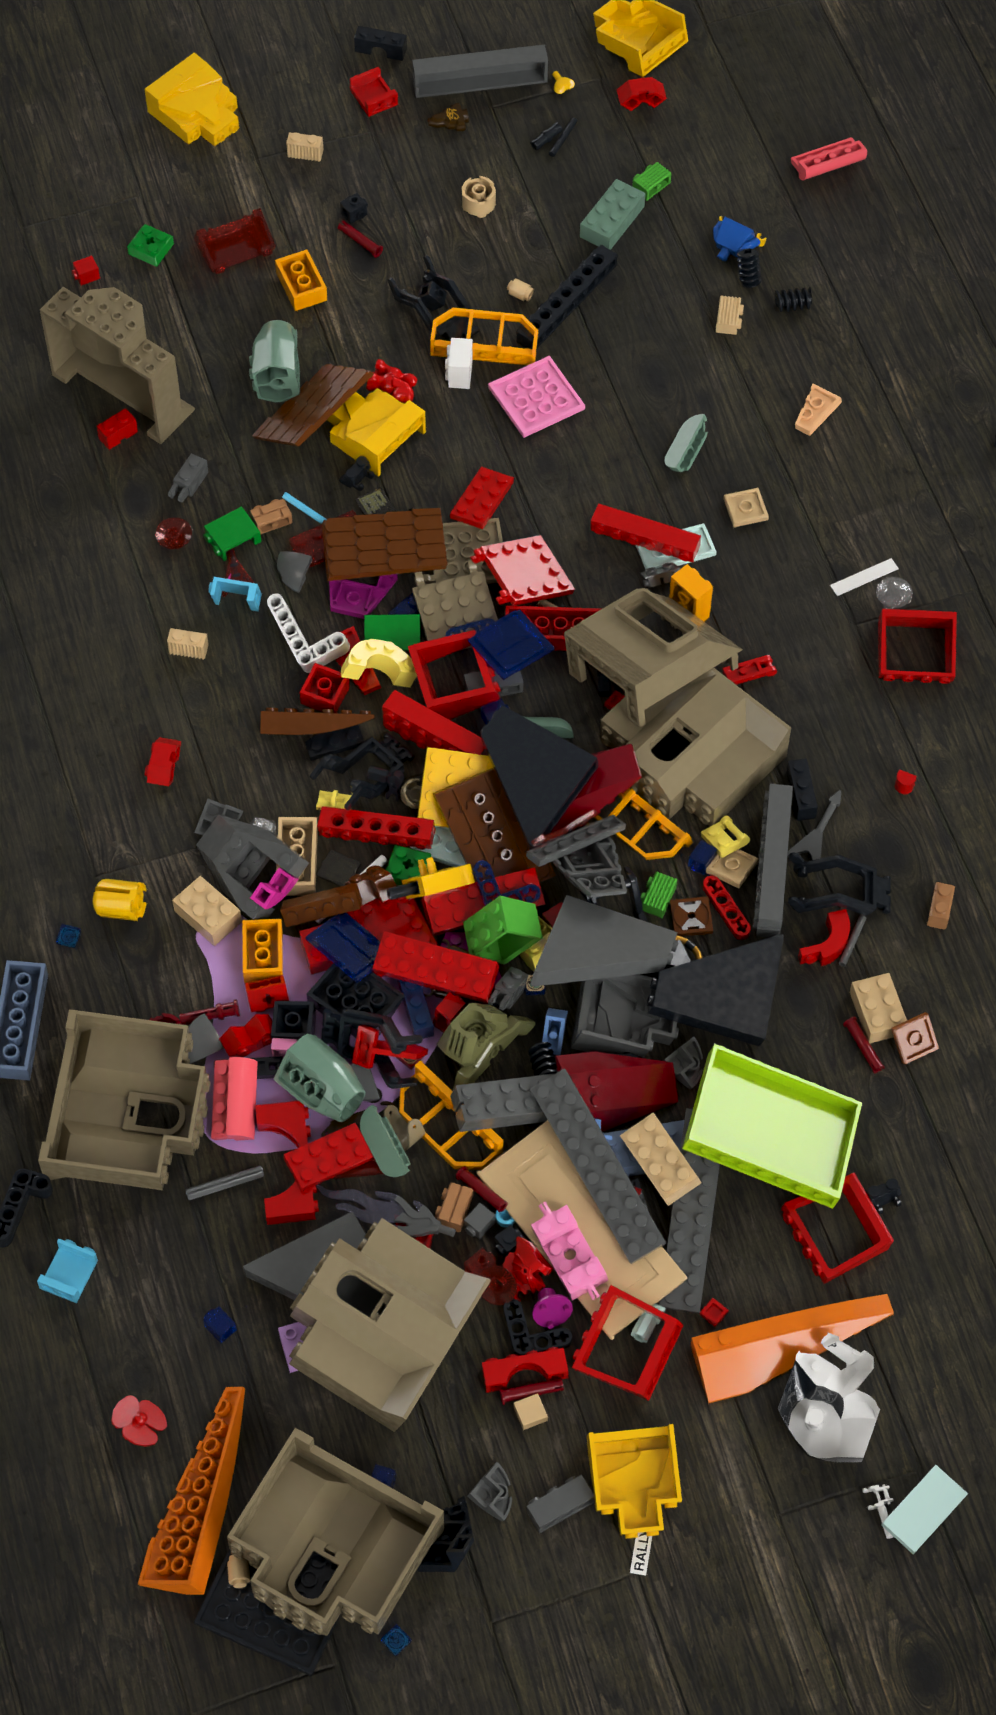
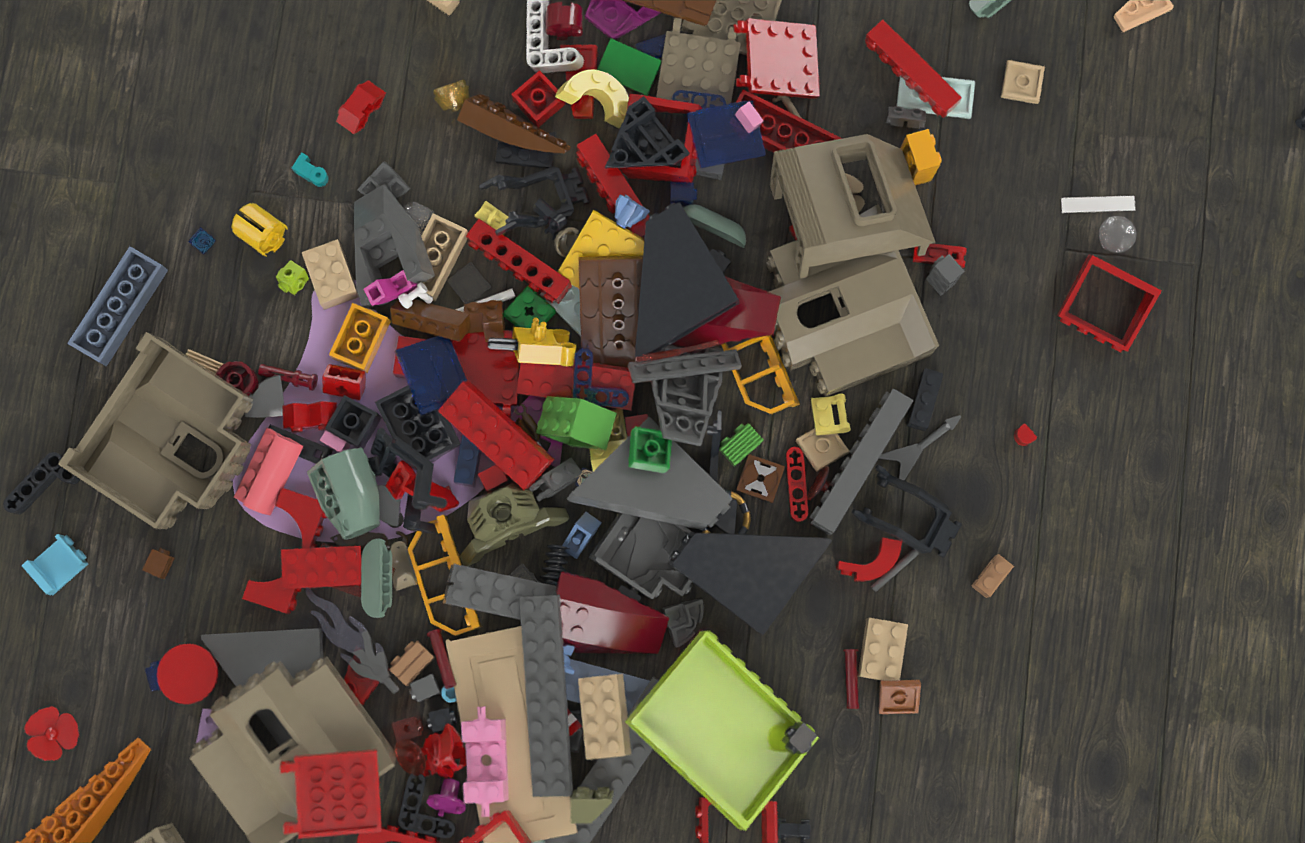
camera: 25 degrees right, 20 degrees up
dark grey axle [185,1166,264,1200] -> none
clear blue brick [688,840,717,875] -> none
none -> reddish brown brick [142,548,175,579]
none -> red piece [157,644,219,704]
none -> lime brick [276,260,309,295]
none -> red plate [280,749,381,838]
none -> teal leg [292,153,329,187]
none -> white piece [398,282,433,309]
none -> clear yellow cone [433,80,469,112]
none -> dark red brick [545,2,582,40]
none -> olive slope [571,787,614,823]
none -> black wedge [605,96,690,168]
none -> medium blue brick [615,194,650,228]
none -> green brick [628,426,672,473]
none -> bright pink piece [735,102,763,133]
none -> brick [781,722,817,754]
none -> clear red dish [807,465,830,500]
none -> dark grey brick [926,254,965,296]

